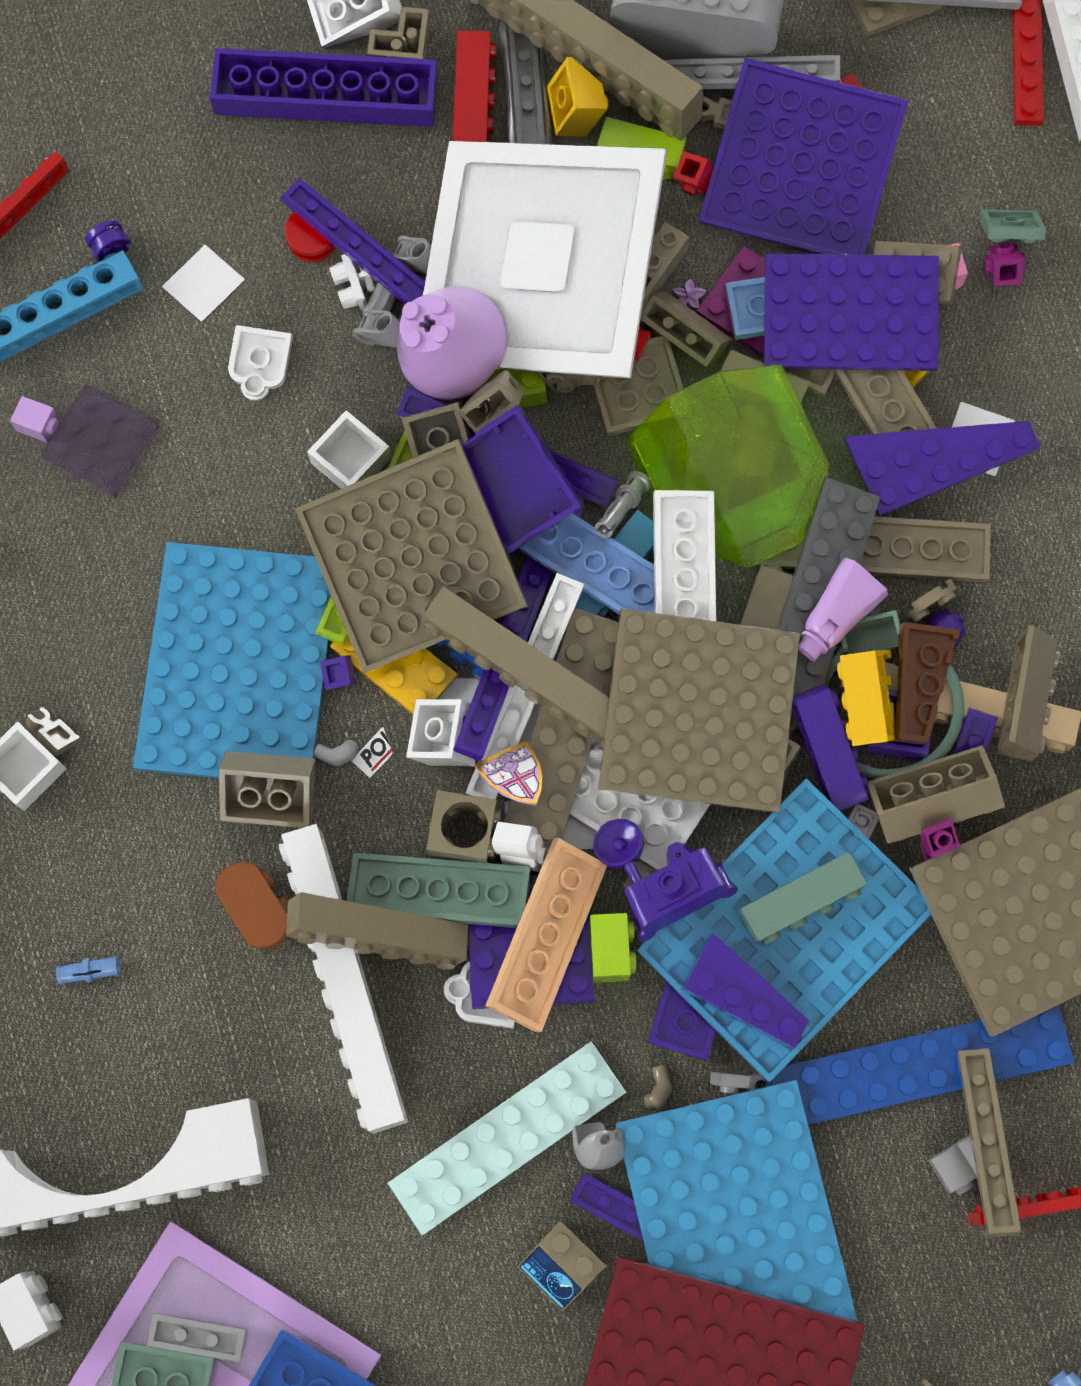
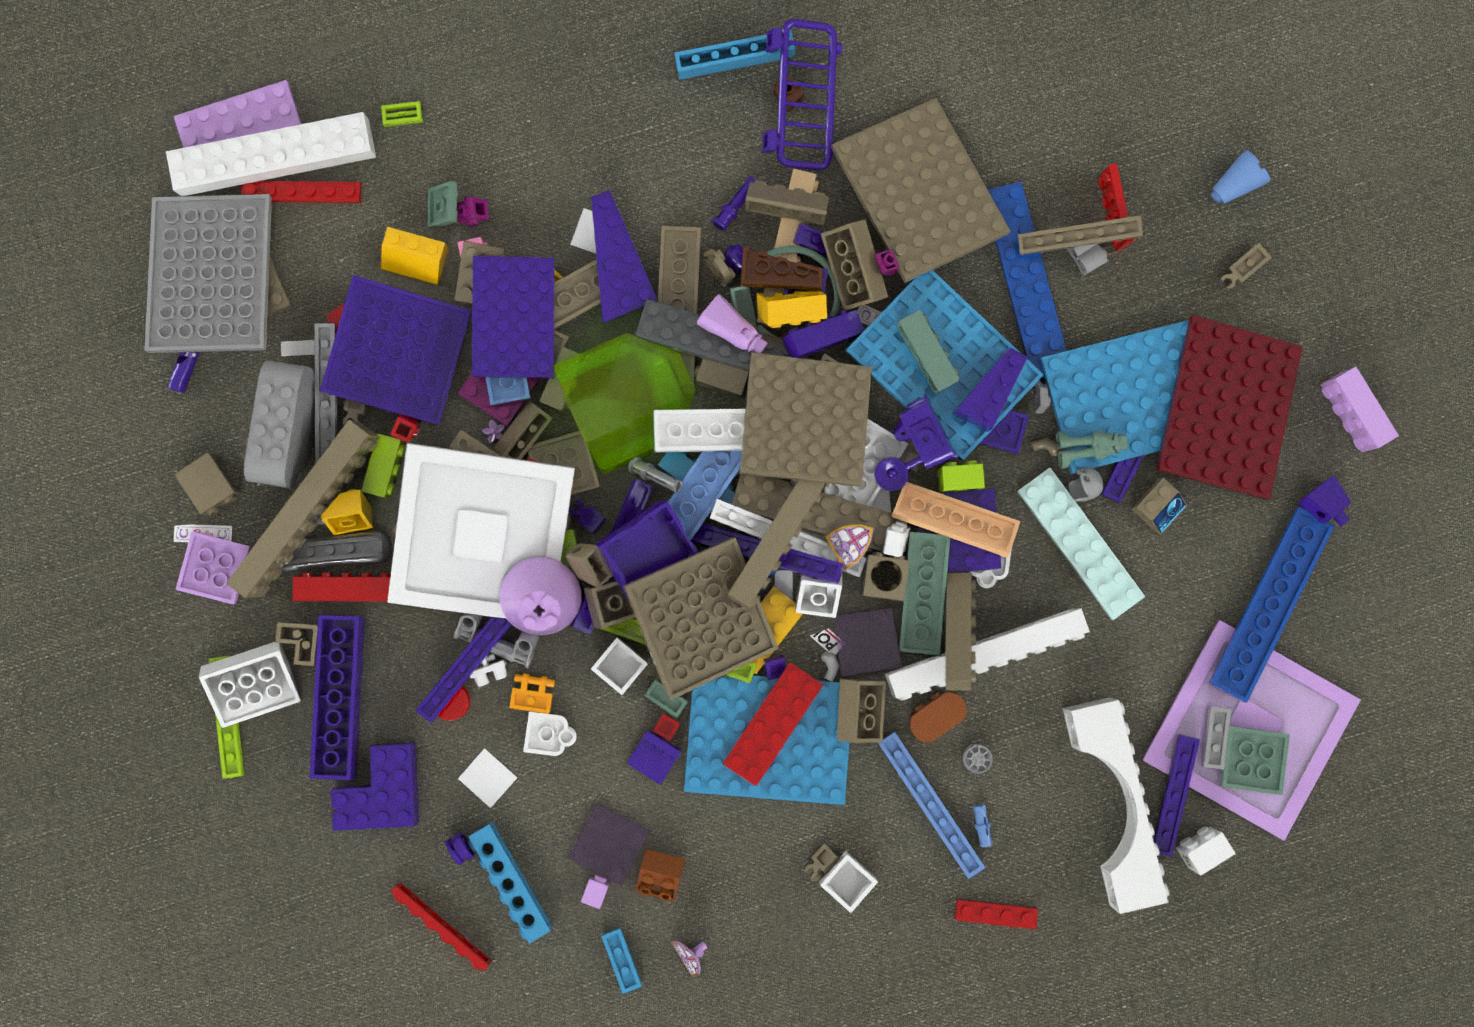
camera: 95 degrees left, 10 degrees up
none -> white sticker [281,340,315,356]
none -> dark purple piece [331,742,419,831]
none -> yellow slope [381,227,449,285]
none -> light orange plate [509,673,555,714]
none -> dark purple plate [569,500,606,534]
none -> dark purple bracket [627,729,682,784]
none -> dark orange slope [635,849,685,902]
none -> sand green plate [644,679,689,718]
none -> red plate [653,713,680,741]
none -> dark purple pin [711,176,757,232]
none -> red plate [723,662,823,786]
none -> clear purple plate [832,607,902,676]
none -> medium blue plate [878,731,985,879]
none -> light grey wheel [962,744,993,774]
none -> sand green piece [1056,430,1128,469]
none -> dark purple tile [1153,734,1200,857]

